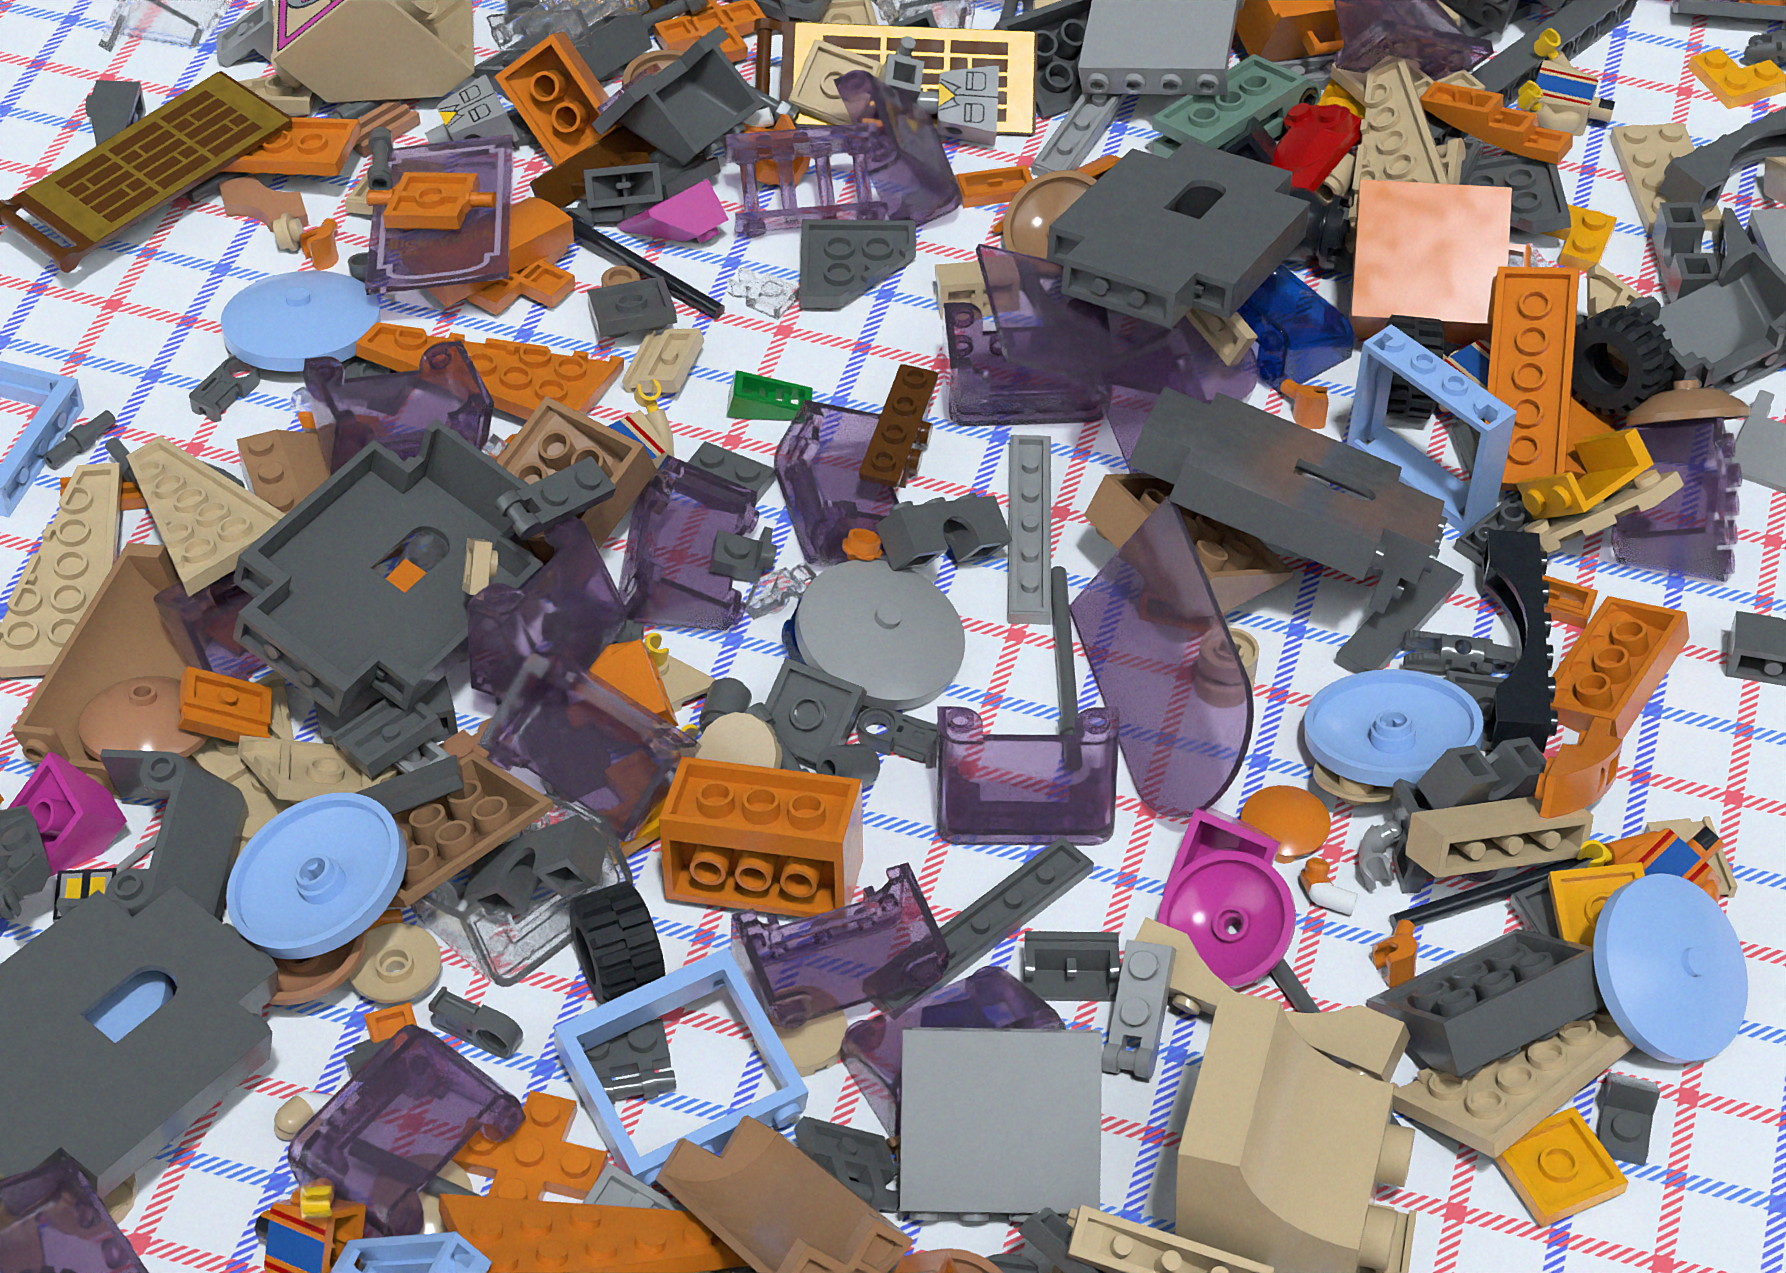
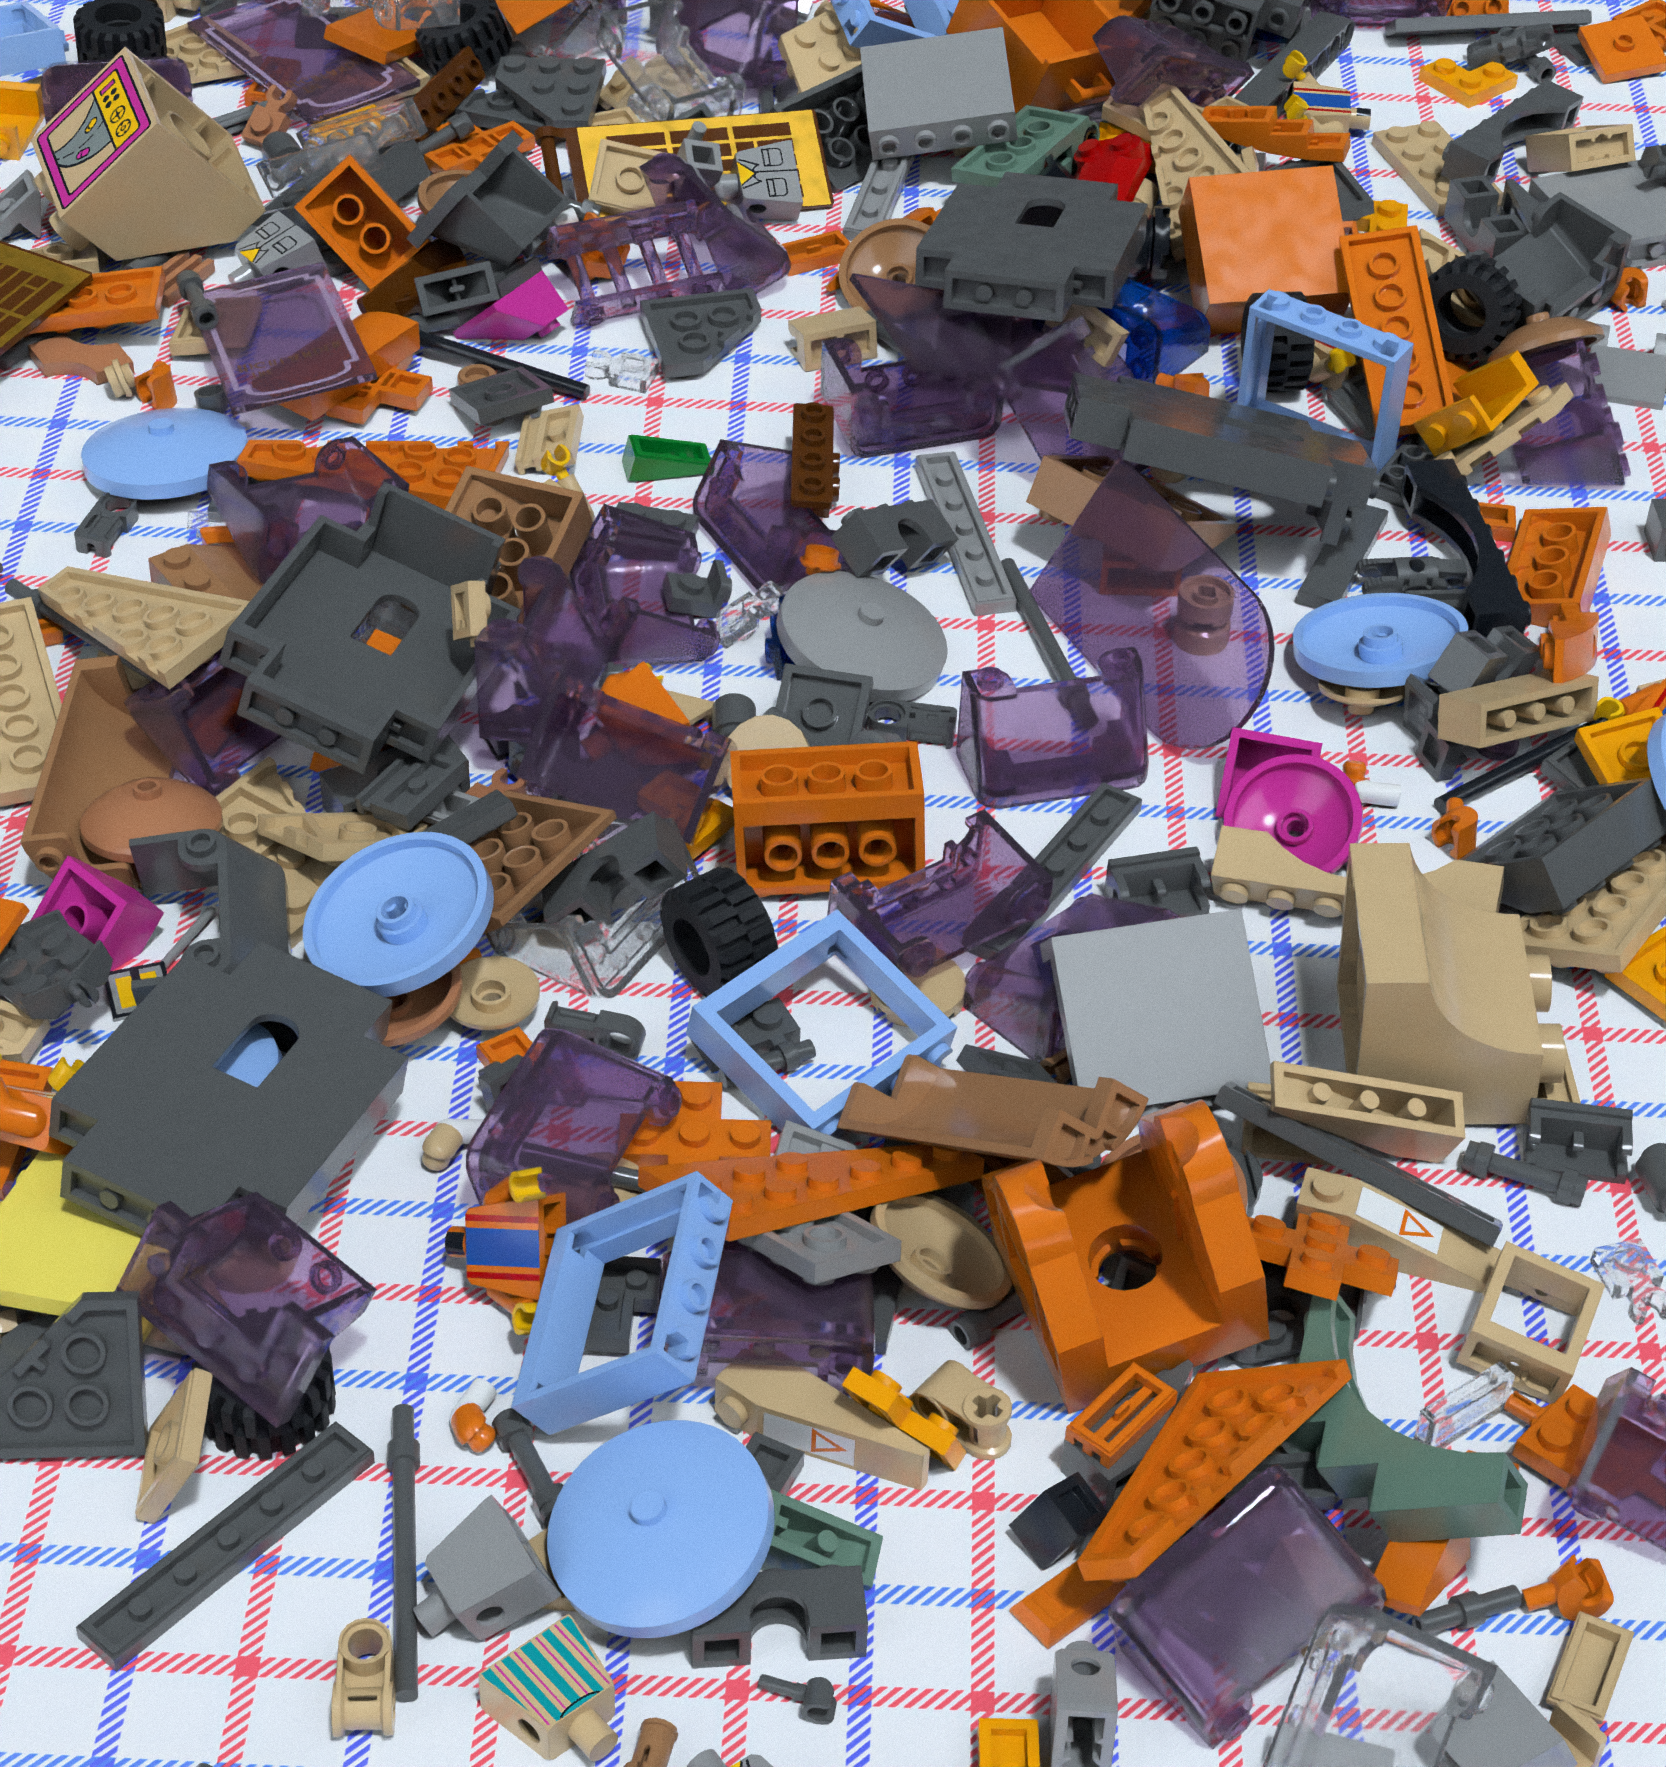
camera: 15 degrees left, 5 degrees down
orange plate [178,666,272,743] -> none
orange plate [366,172,497,231] -> none
dark grey plate [495,456,617,540] -> none
piece [597,63,661,114] -> none
light grey plate [1102,940,1177,1078] -> none
orange dish [1240,785,1331,864] -> none
light grey piece [1357,820,1403,891] -> none

